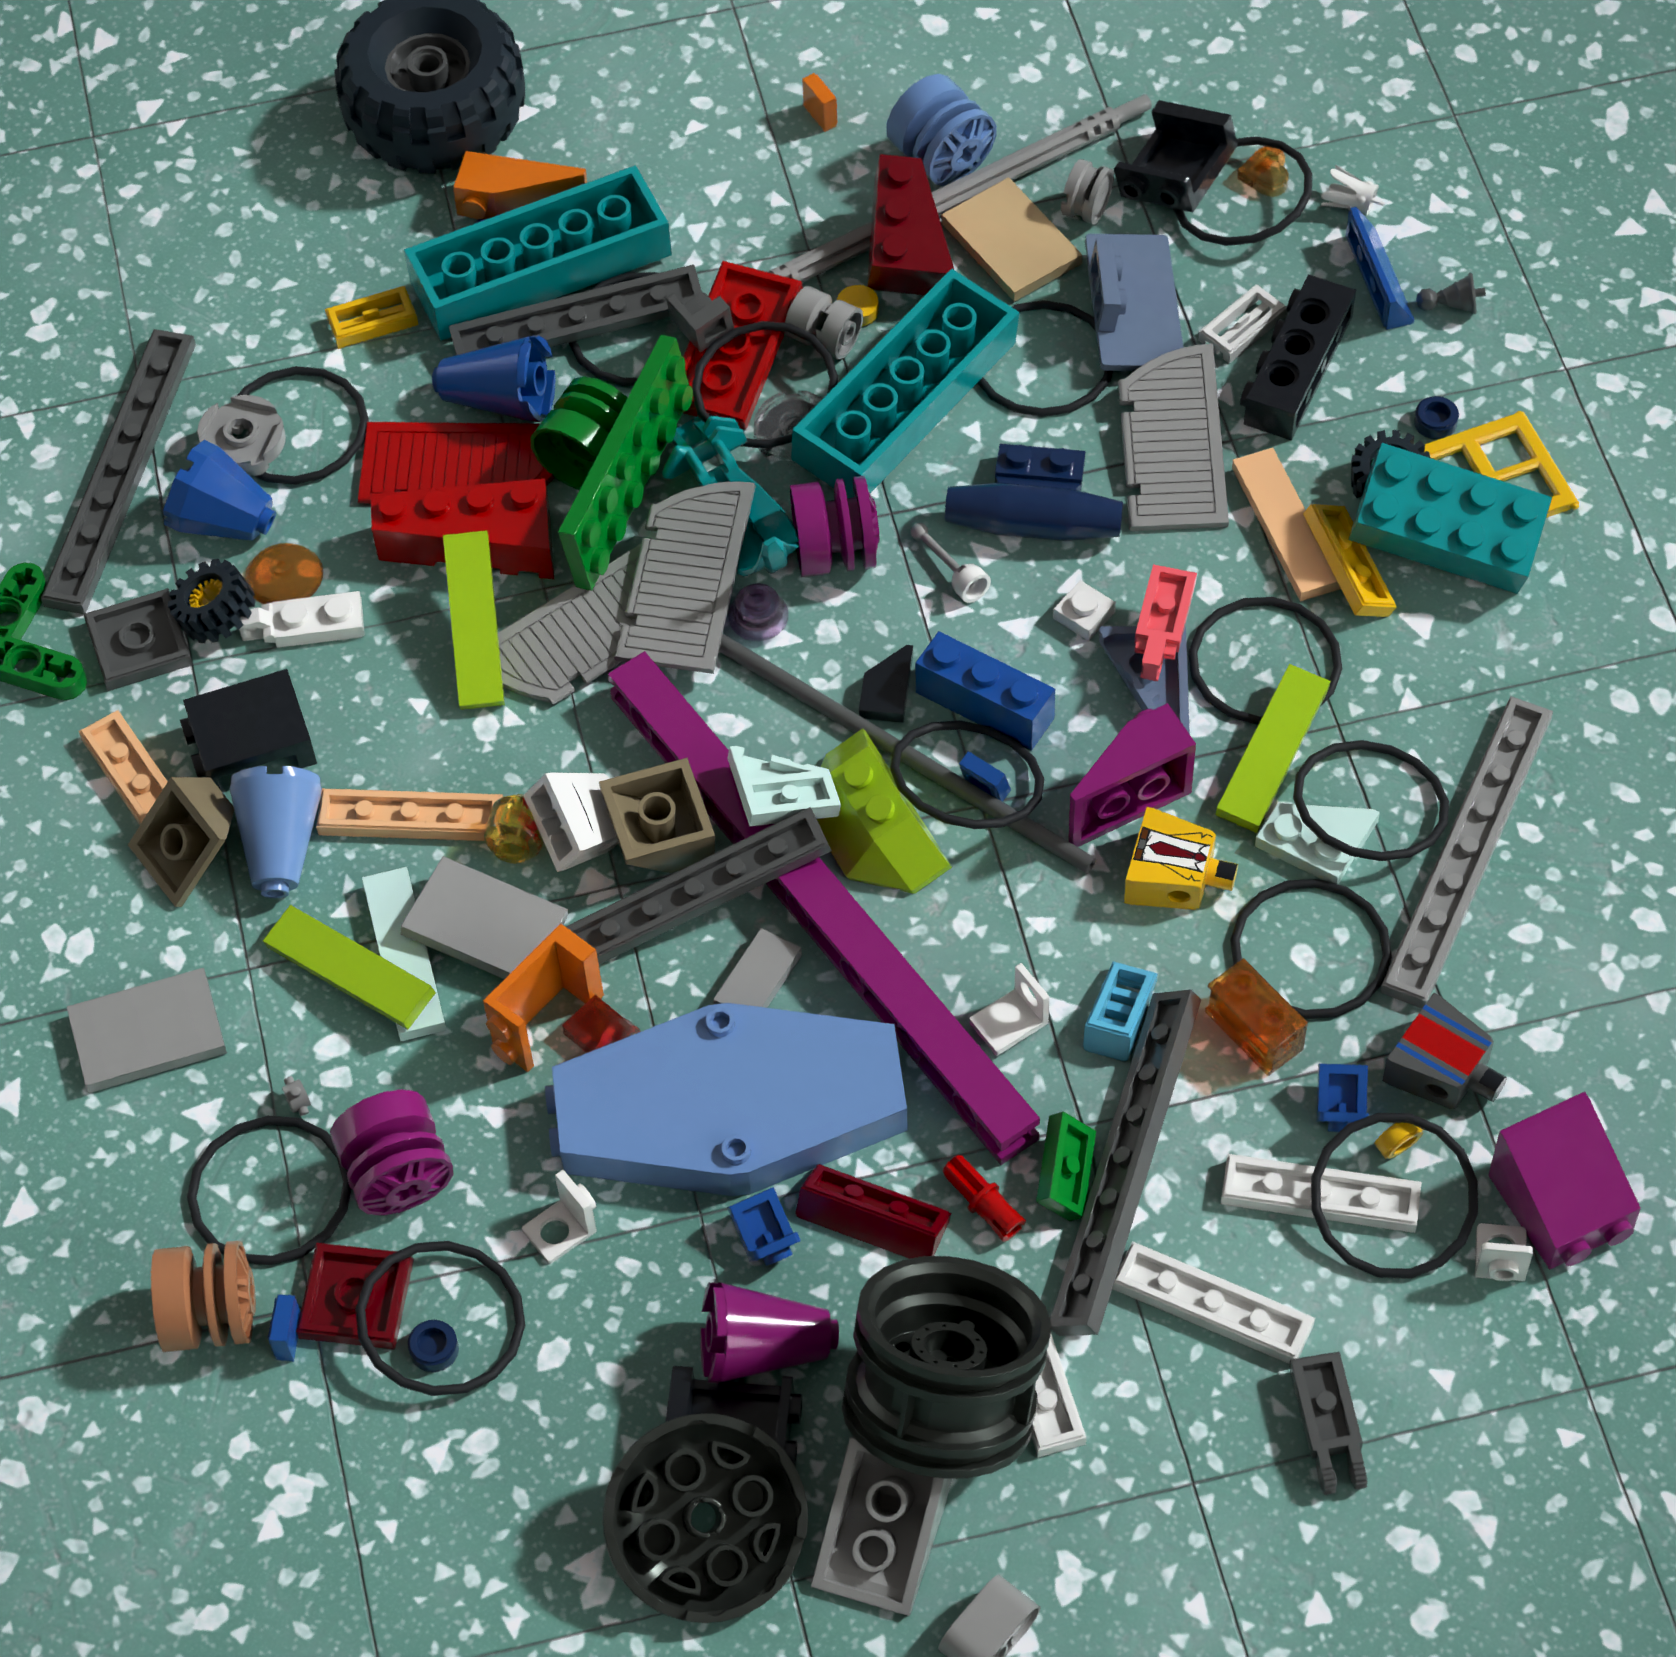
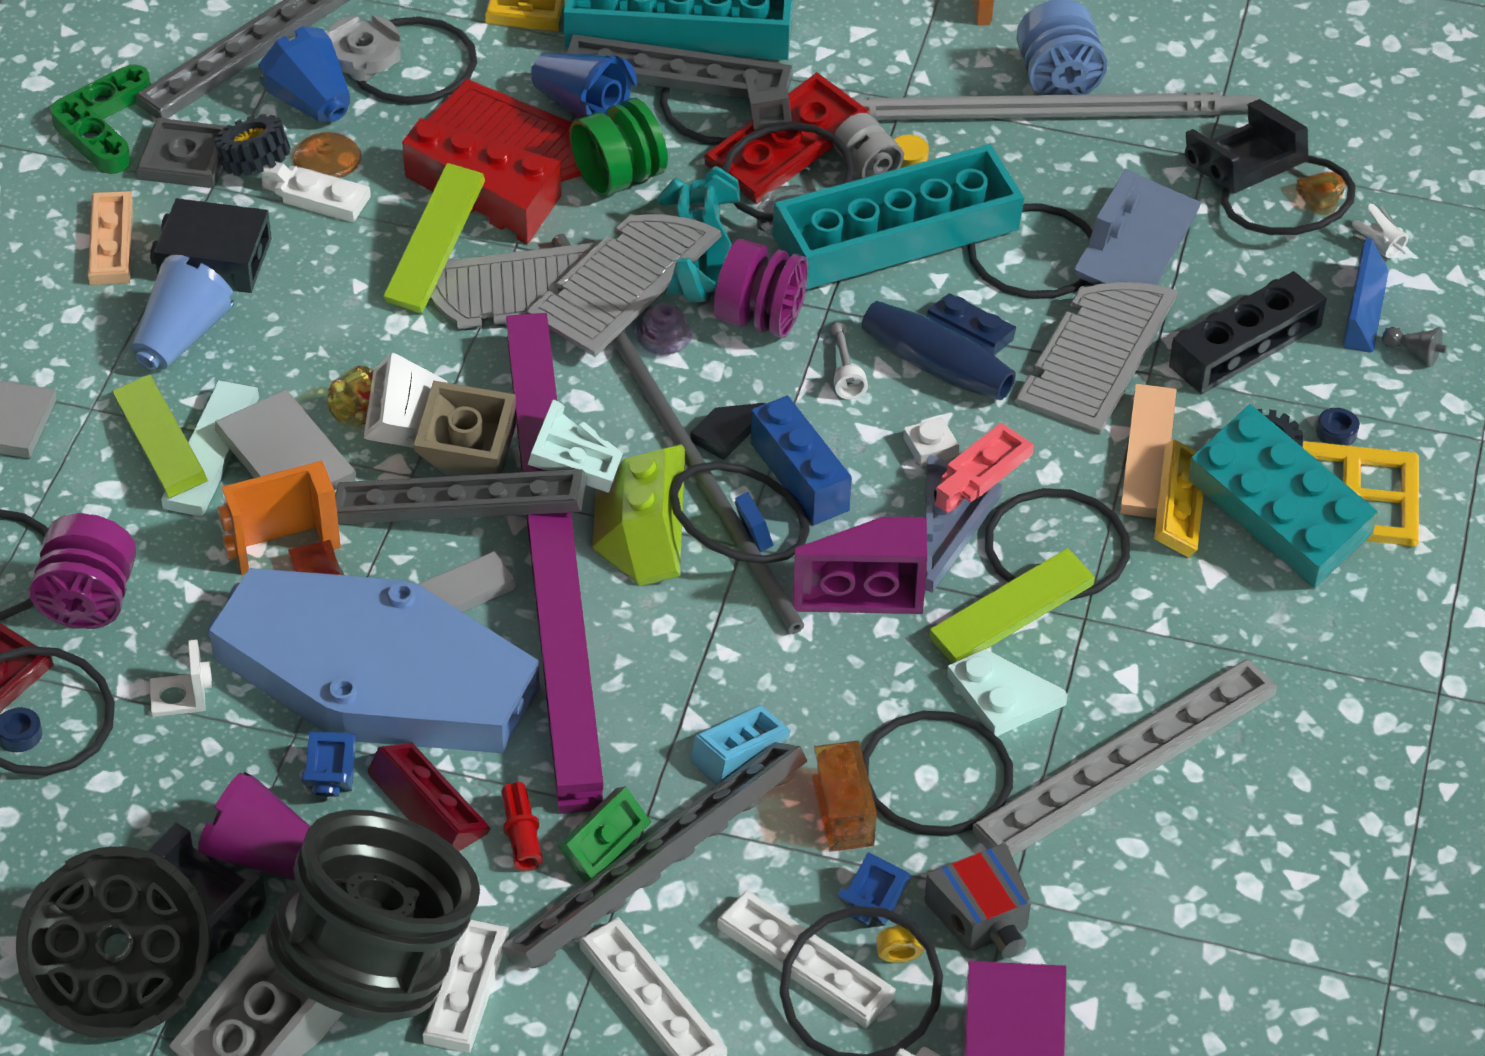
camera: 25 degrees right, 10 degrees down
dark tan slope [128,777,234,907] -> none
light grey piece [282,1076,311,1116] -> none
light nougat tile [316,788,504,842] -> none
green plate [558,335,693,591] -> none
dark red wedge [867,154,954,295] -> none
tan tile [941,177,1082,302] -> none
white bracket [970,963,1049,1056] -> none
light grey wheel [1061,159,1114,225] -> none
yellow torso [1124,807,1238,910] -> none
white tile [1198,284,1287,364] -> none
black piece [1293,740,1449,861] -> none

